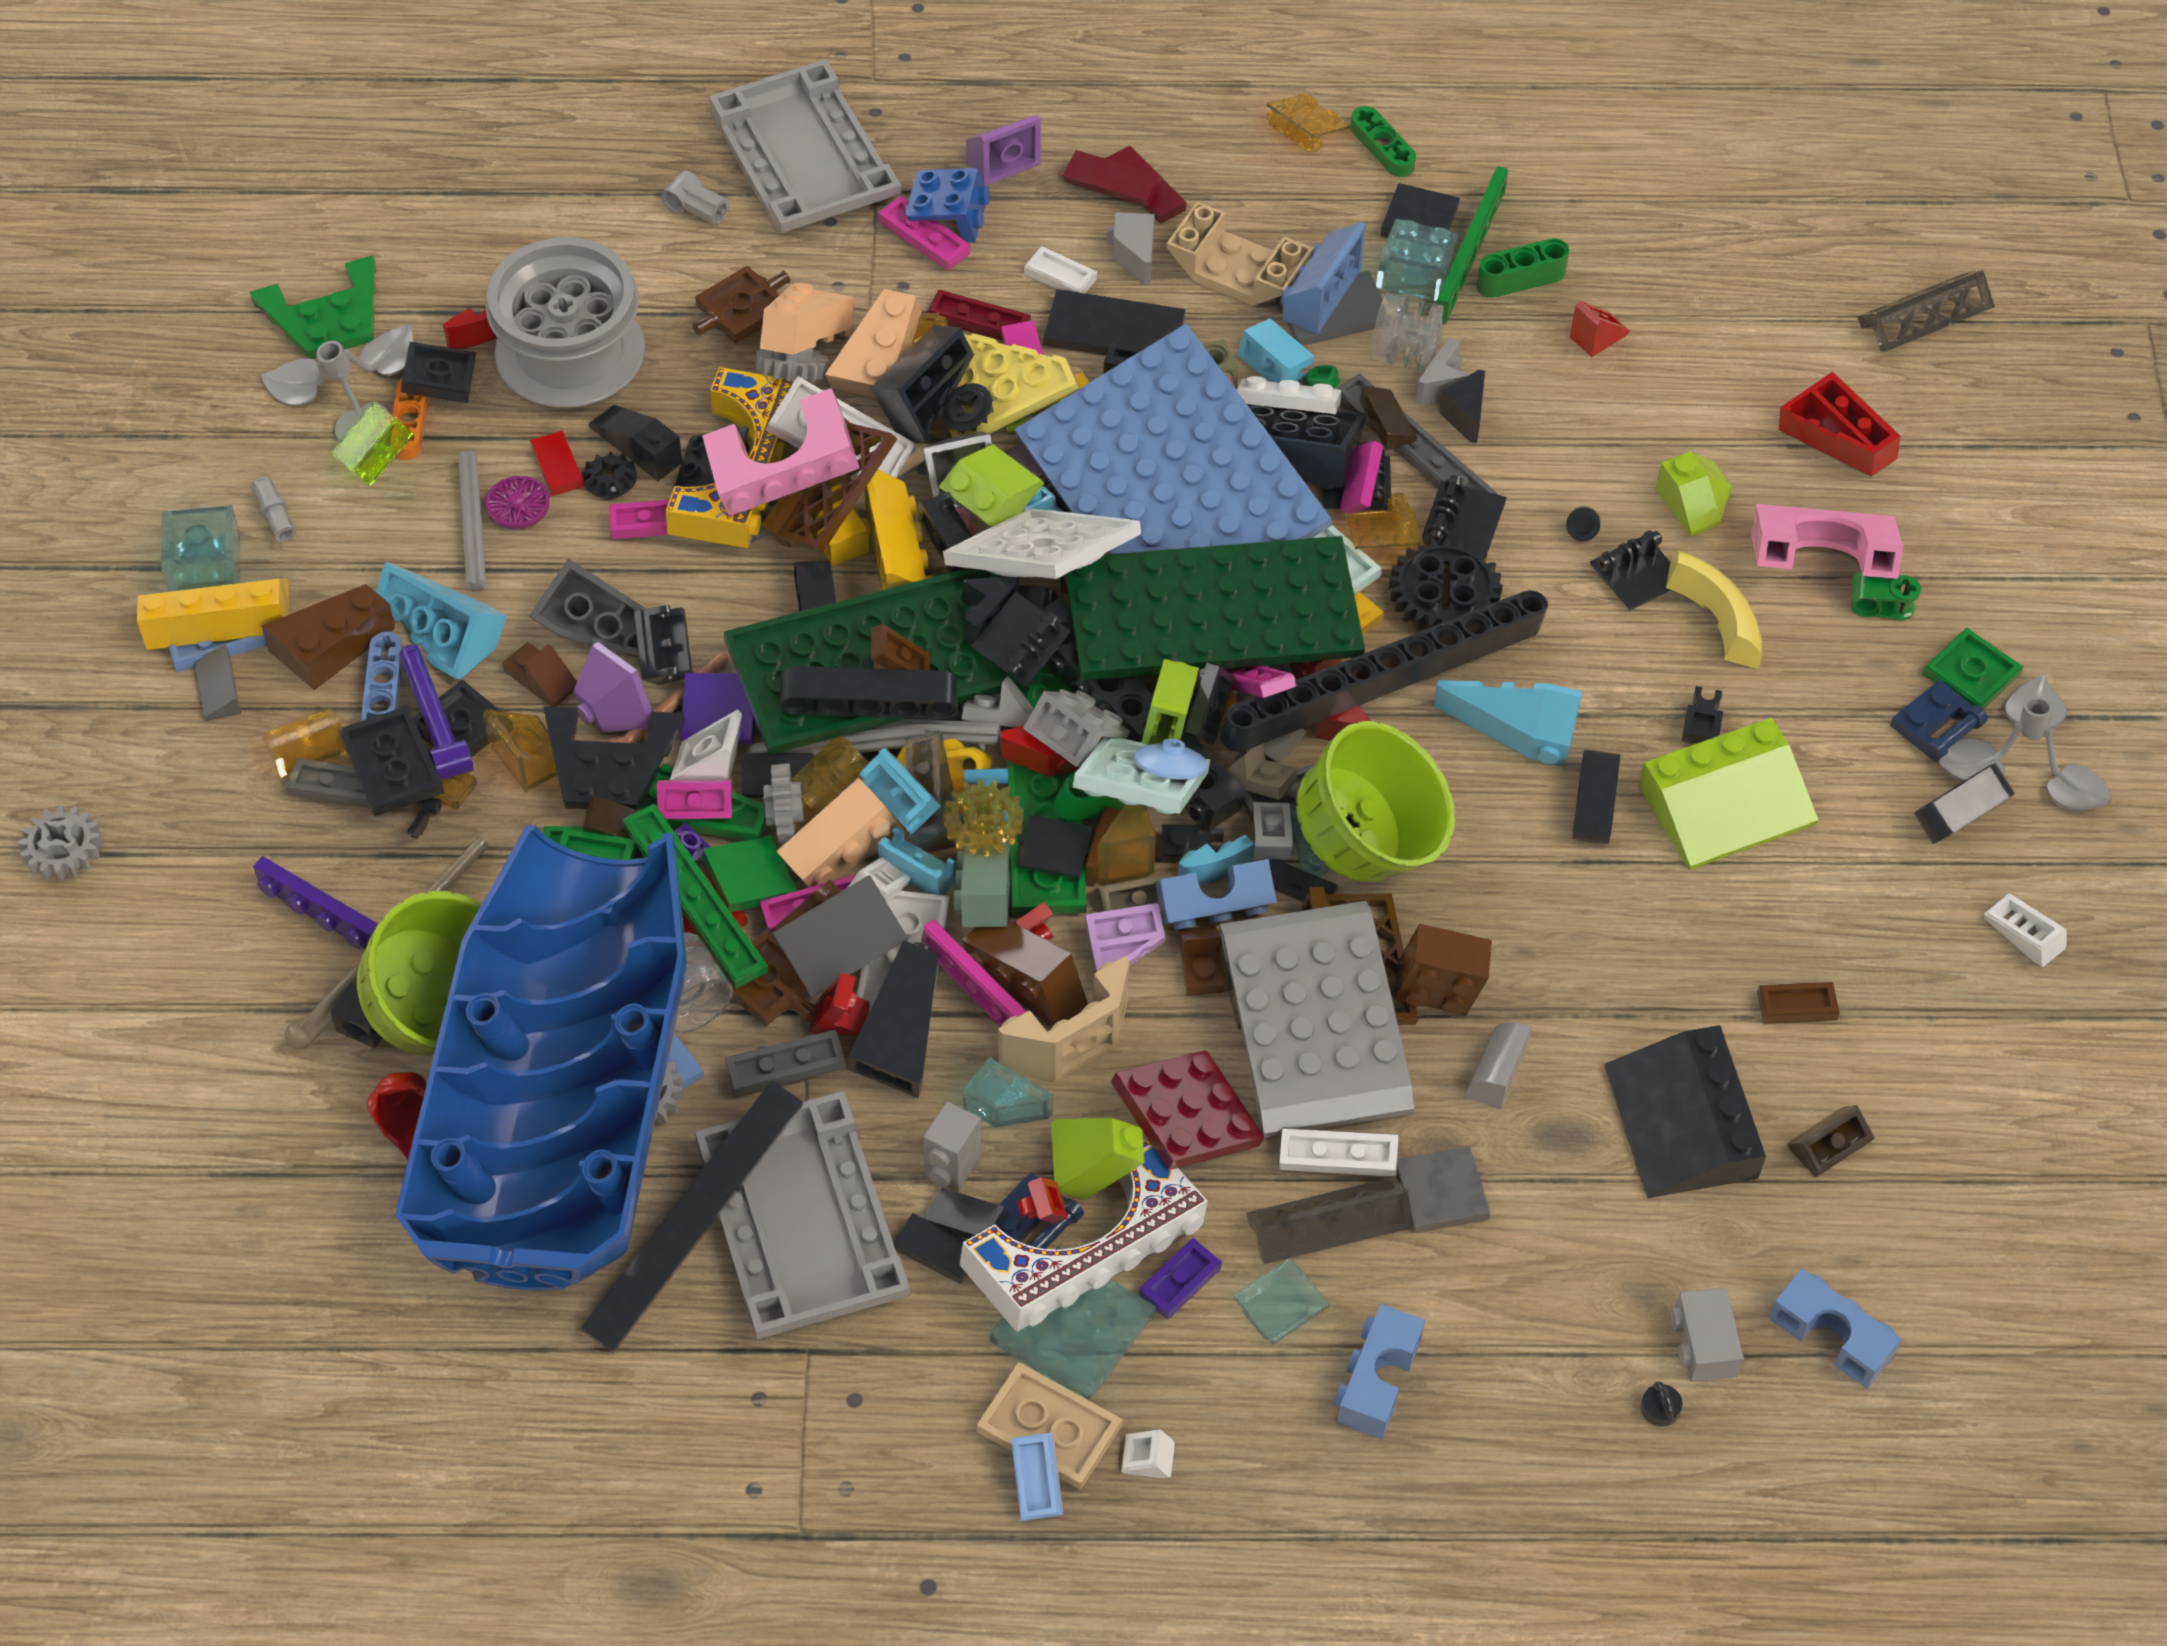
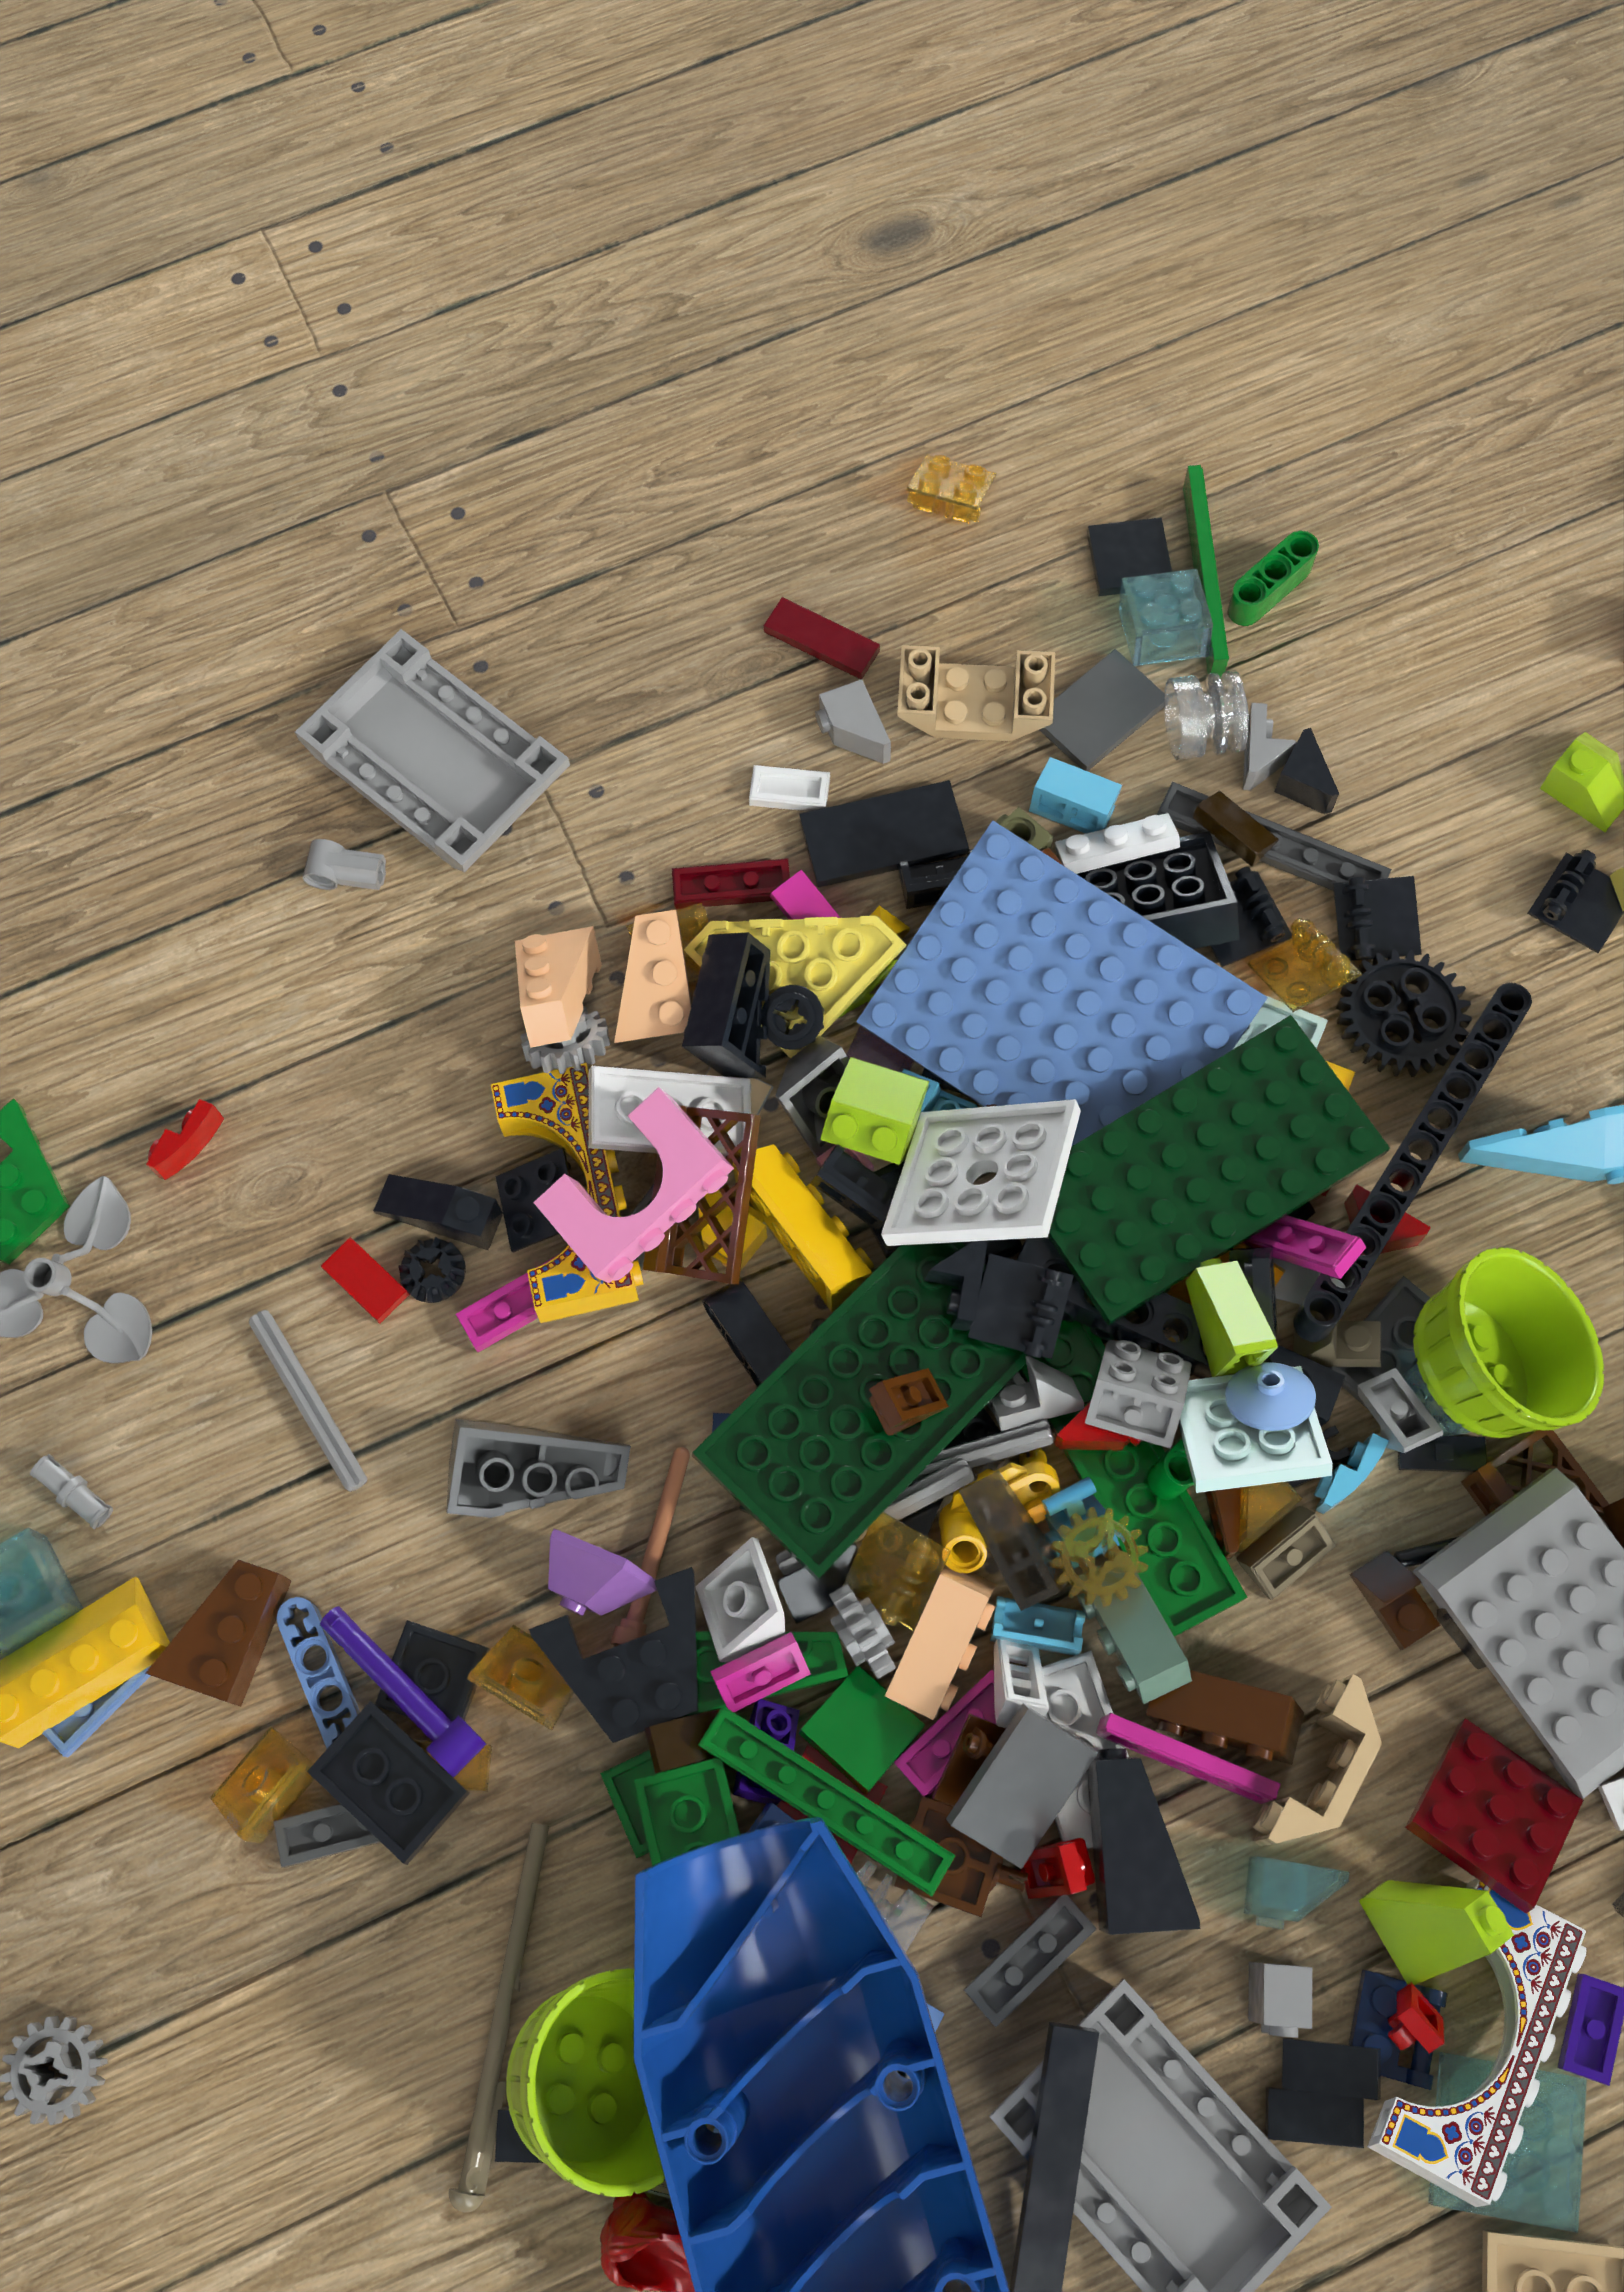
camera: 20 degrees left, 15 degrees up
dark grey slope [195,644,241,721] -> none
dark purple plate [253,856,378,949] -> none
clear neon green hinge [330,401,414,486] -> none
medium azure wedge [376,562,507,679] -> none
orange beam [389,378,429,460] -> none
black tile [400,342,476,403] -> none
black piece [407,797,442,839] -> none
magenta wheel [485,476,550,529] -> none
light grey wheel [486,237,645,408] -> none
reddish brown slope [502,642,577,707] -> none
black hinge [634,605,693,685] -> none
dark purple tile [680,673,755,744] -> none
reddish brown plate [692,265,791,343] -> none
black beam [780,666,958,719] -> none
medium azure hinge [860,748,941,834] -> none
dark pink plate [878,195,970,271] -> none
blue bracket [906,168,990,242] -> none
medium lavender slope [966,115,1041,186] -> none
red tile [1014,902,1054,941] -> none
black piece [1017,815,1093,880] -> none
dark red tile [1062,150,1162,207] -> none
lavender wing [1085,903,1165,973] -> none
medium blue arch [1155,859,1277,930] -> none
medium blue slope [1280,222,1366,334] -> none
green tile [1305,365,1340,389] -> none
dark pink tile [1340,441,1383,514] -> none
green beam [1350,106,1416,177] -> none
black tile [1566,506,1601,541] -> none
red slope [1570,300,1630,357] -> none

